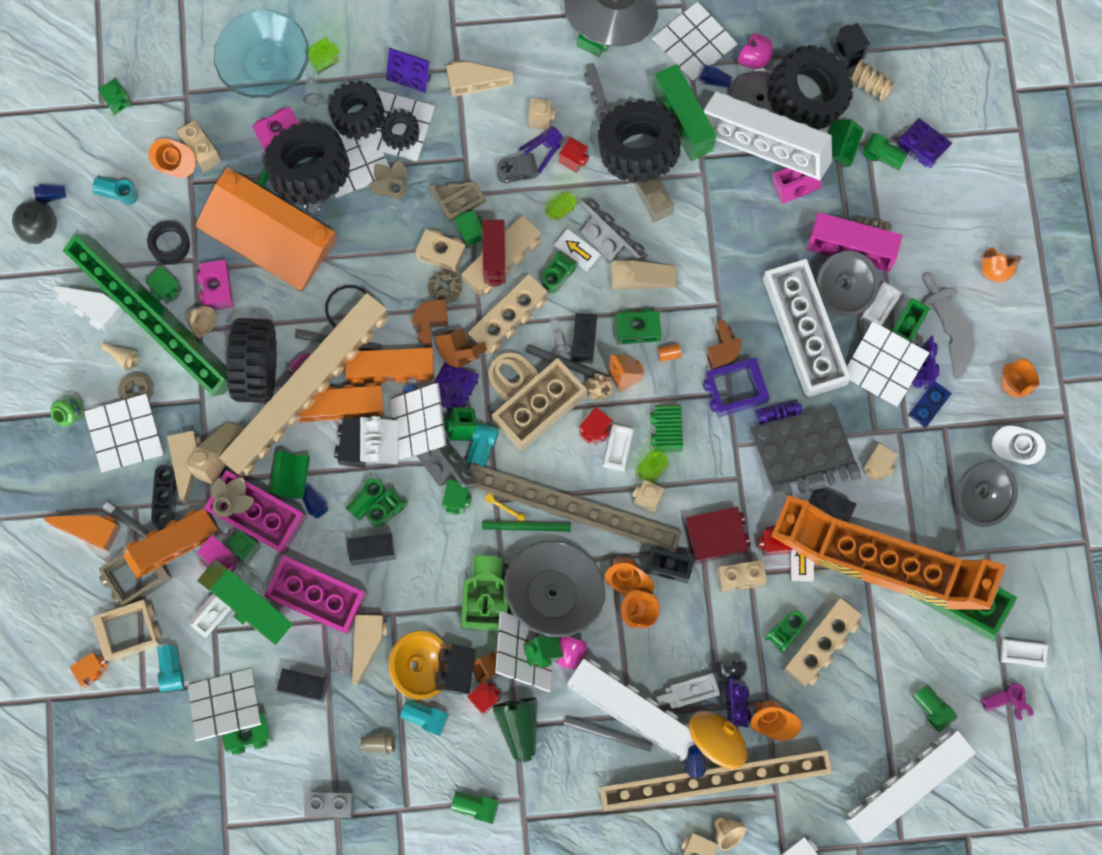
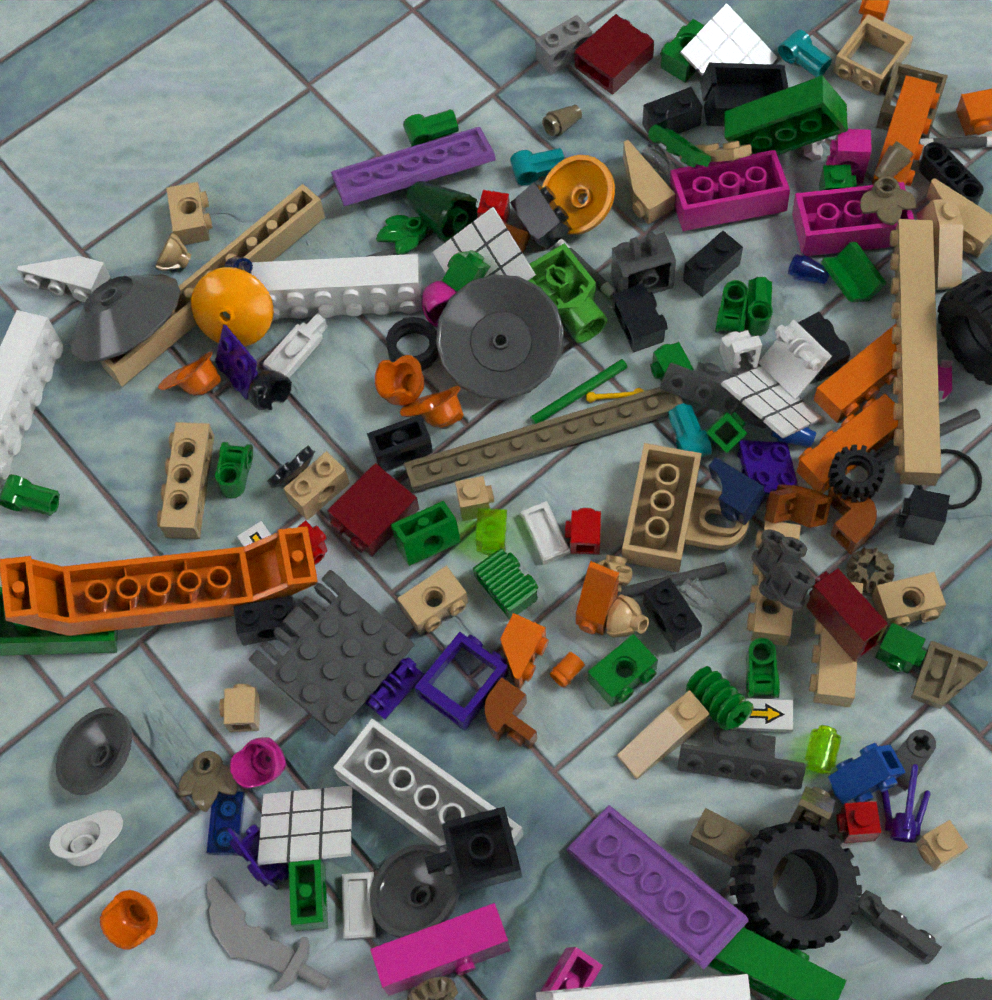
camera: 150 degrees right, 10 degrees down
none -> dark grey dish [69,274,181,362]
none -> dark tan plate [179,751,237,812]
none -> dark pink helmet [230,737,287,789]
none -> black dish [267,445,316,488]
none -> medium lavender tile [331,127,496,206]
none -> green plate [376,215,428,255]
none -> black tyre [386,317,439,371]
none -> green brick [391,501,461,566]
none -> tan brick [397,565,468,635]
none -> black hinge [424,806,522,894]
none -> orange slope [500,613,549,689]
none -> bar [555,239,617,299]
none -> medium lavender tile [566,805,748,970]
none -> dark red brick [574,14,654,95]
none -> tan piece [606,594,649,638]
none -> dark grey hinge [611,232,676,294]
none -> black brick [612,283,668,353]
none -> green hinge [648,125,711,167]
none -> tan hinge [679,141,752,164]
none -> green piece [686,666,754,730]
none -> black piece [700,62,788,126]
none -> dark blue arch [708,457,766,525]
none -> white arch [719,330,762,374]
none -> dark grey axle [751,529,815,610]
none -> dark tan slope [789,786,836,827]
none -> black tyre [828,444,885,503]
none -> blue brick [828,743,906,805]
none -> dark tan cone [874,141,913,178]
none -> black brick [895,488,950,545]

